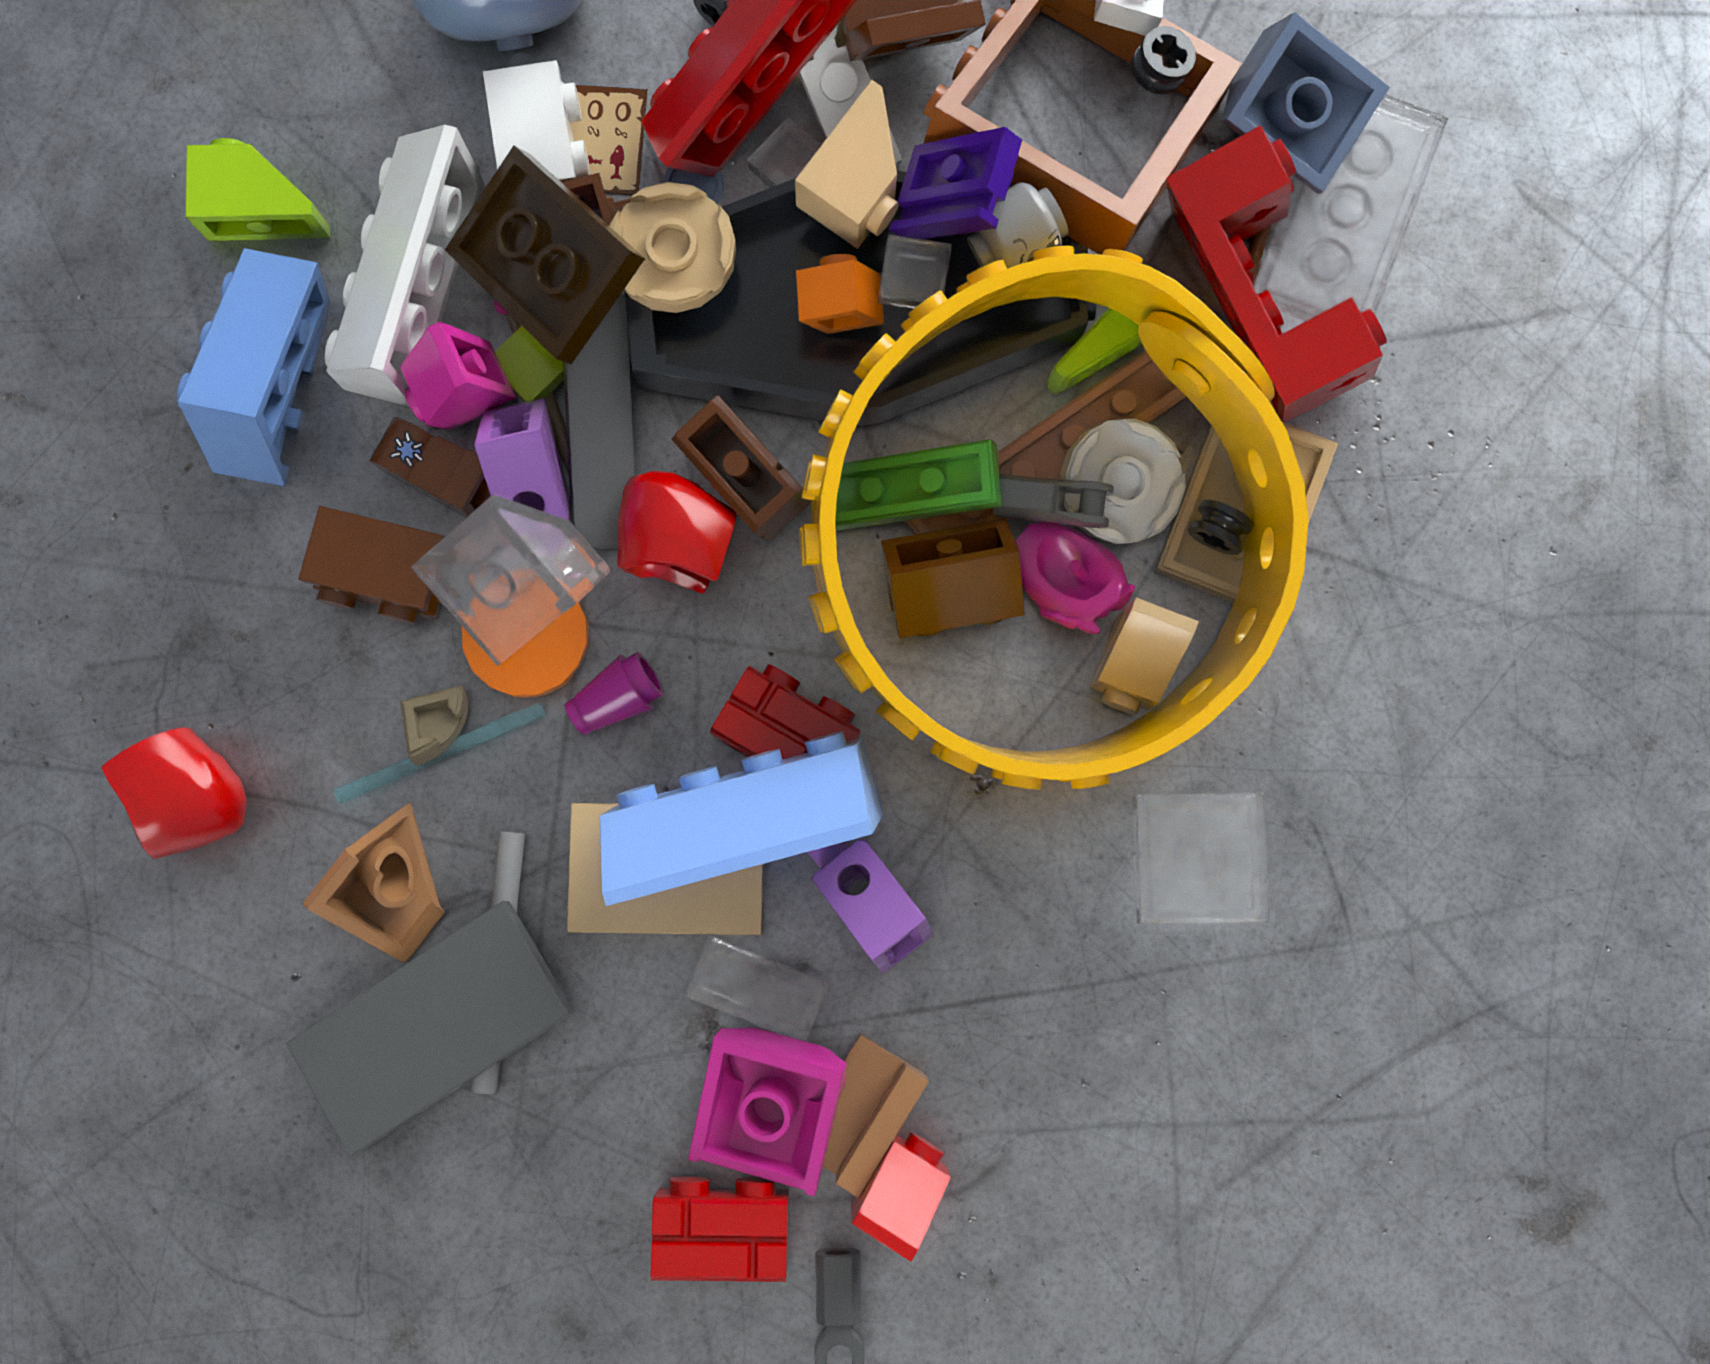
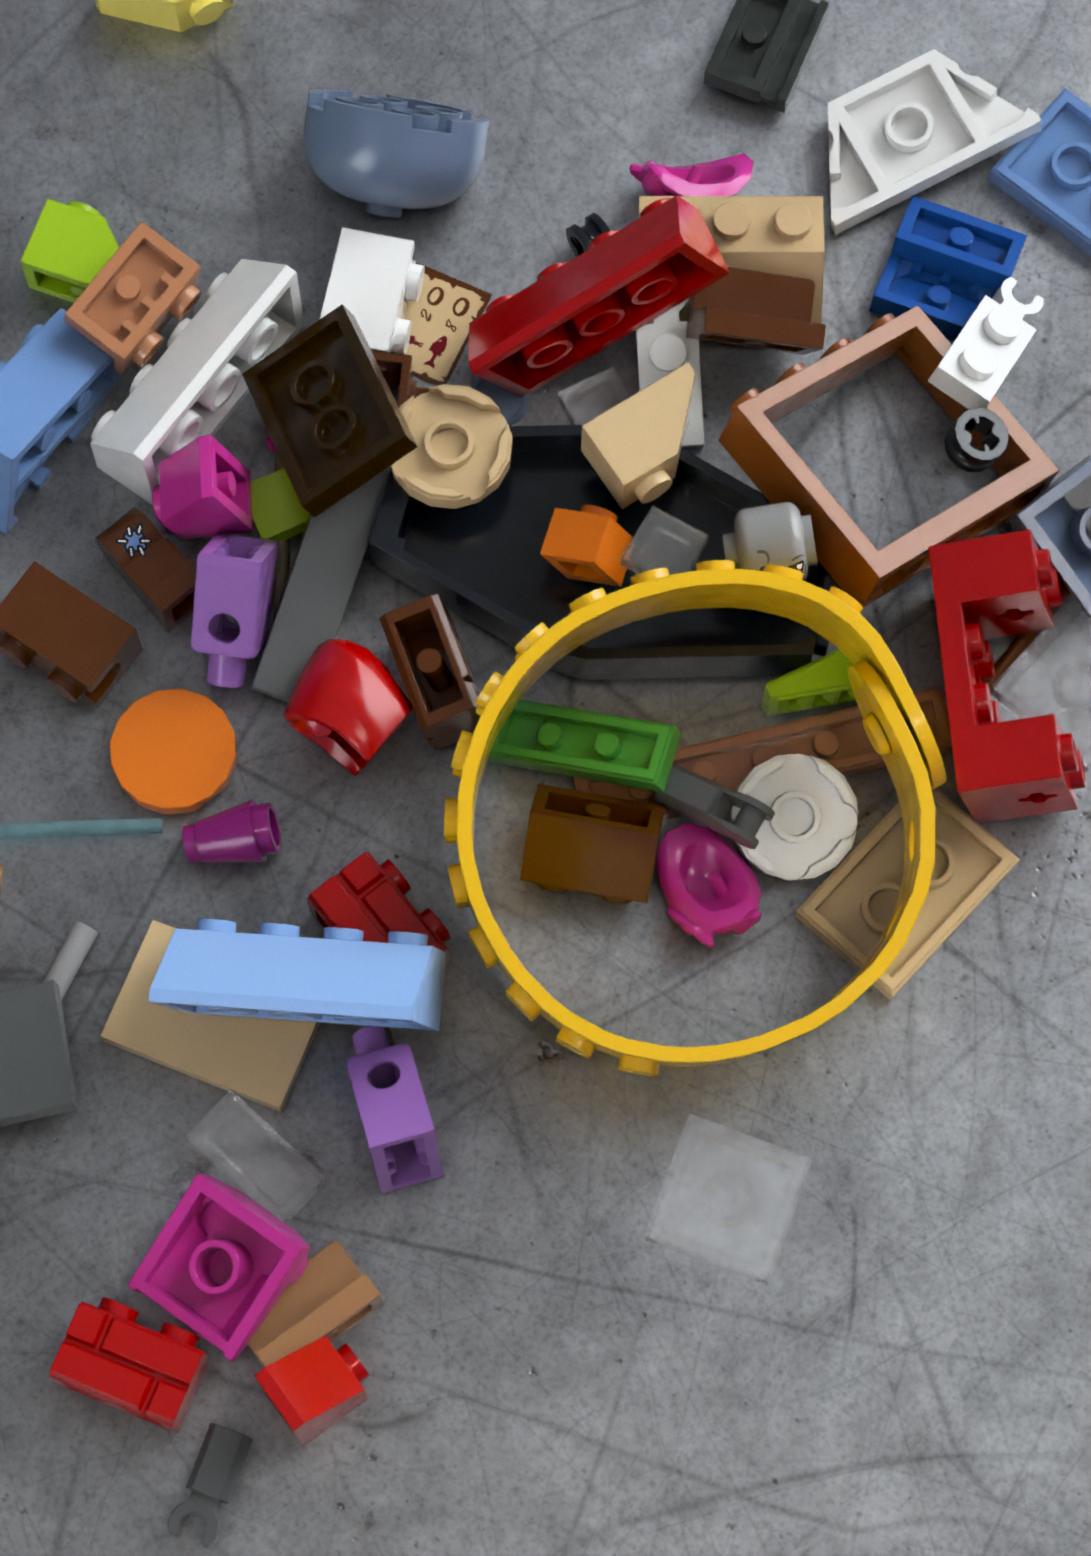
camera: 25 degrees right, 10 degrees down
dark tan tile [400,685,469,766] -> none
clear slope [411,495,612,666] -> none
dark purple plate [889,127,1022,242] -> none
tan slope [1089,597,1199,714] -> none
black bush [1188,499,1254,555] -> none
none -> nougat bracket [64,221,202,376]

